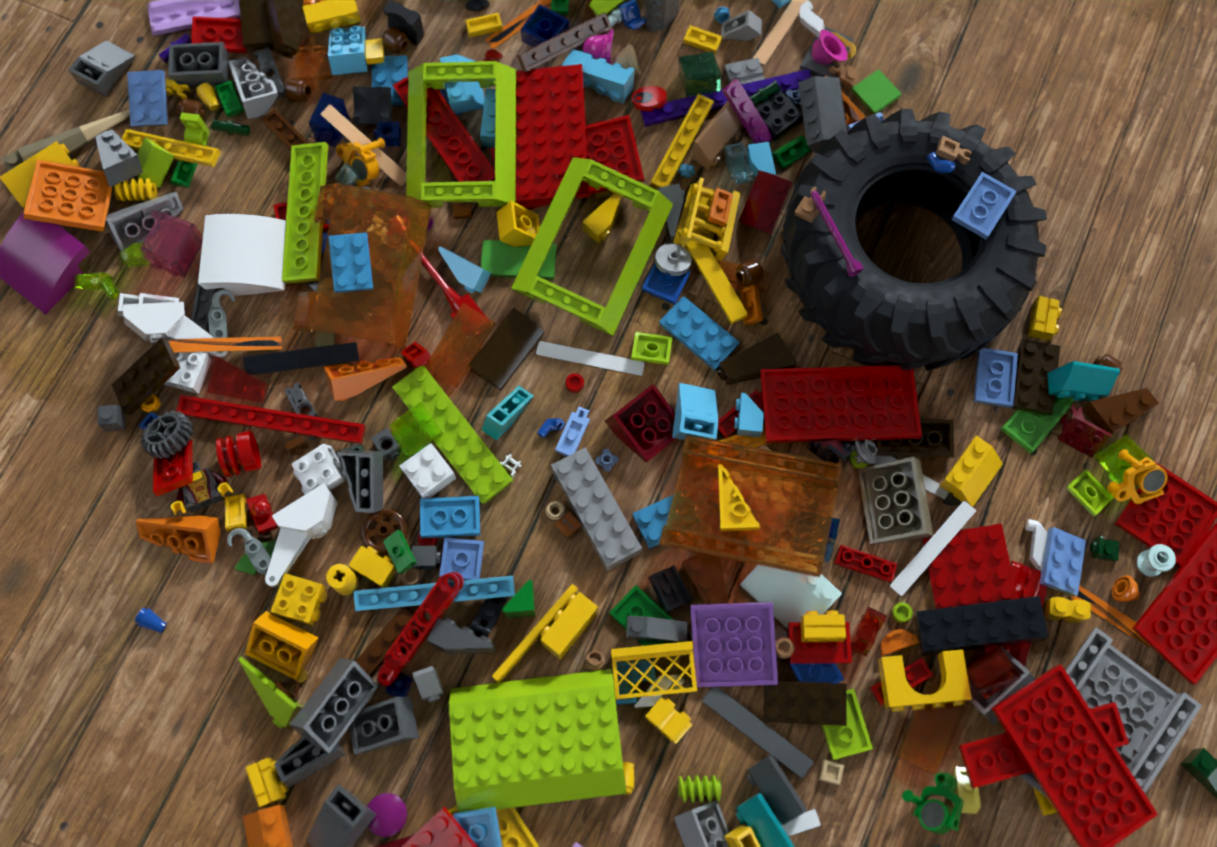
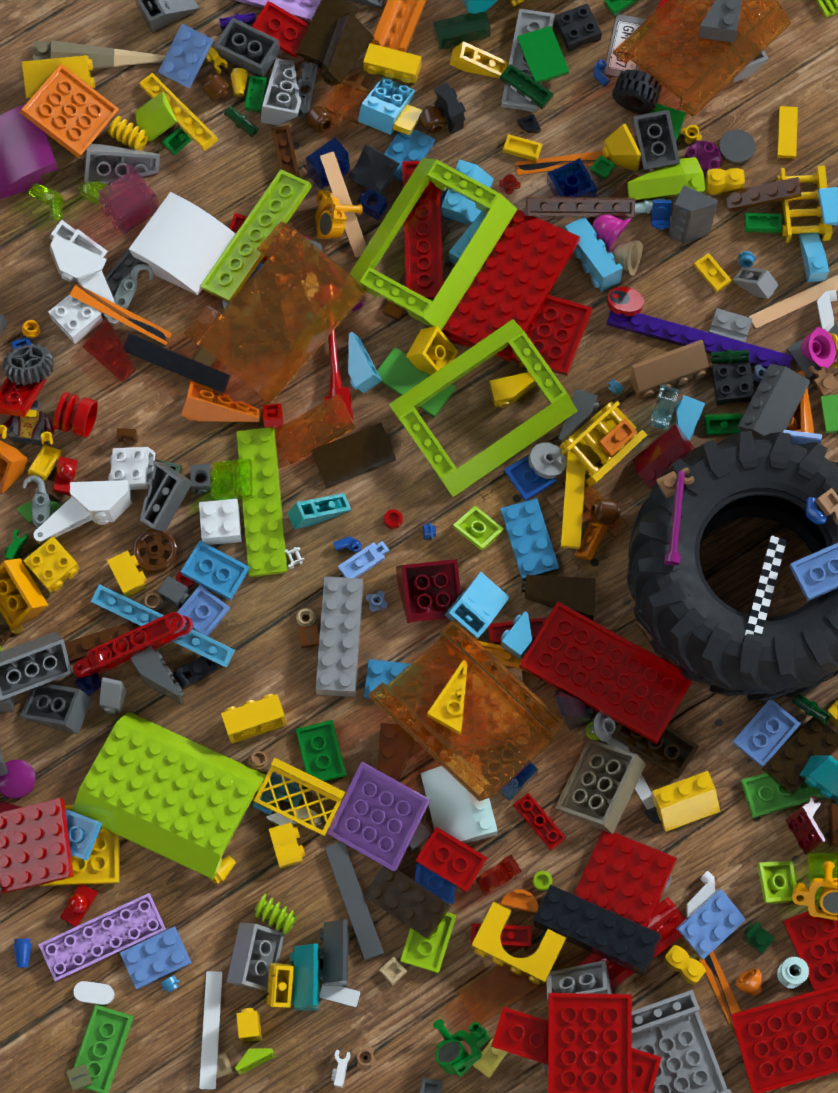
camera: 35 degrees right, 0 degrees up
dark grey wedge [95,129,143,187] -> none
dark brown plate [112,337,181,415] -> none
red plate [176,395,366,445] -> none
lime plate [180,113,210,146] -> none
dark grey piece [285,383,318,440] -> none
yellow piece [326,564,359,596] -> none
dark azure plate [329,232,374,293] -> none
clear light blue plate [331,164,360,195] -> none
green plate [383,530,417,574] -> none
yellow tile [492,584,578,683] -> none
green slope [502,579,536,619] -> none
white sticker [536,341,645,376] -> none
dark grey slope [626,616,687,642] -> none
black plate [648,565,692,613] -> none
yellow tile [650,93,714,189] -> none
clear green brick [679,52,721,97] -> none
magenta plate [722,79,774,144] -> none
medium nougat plate [775,638,794,659] -> none
yellow brick [800,611,846,642] -> none
white sticker [890,501,976,596] -> none
clear red slope [966,645,1021,699] -> none
none -> green plate [4,529,29,560]
none -> blue plate [422,522,436,541]
none -> sticker [745,536,786,637]
none -> dark green pin [792,694,831,725]

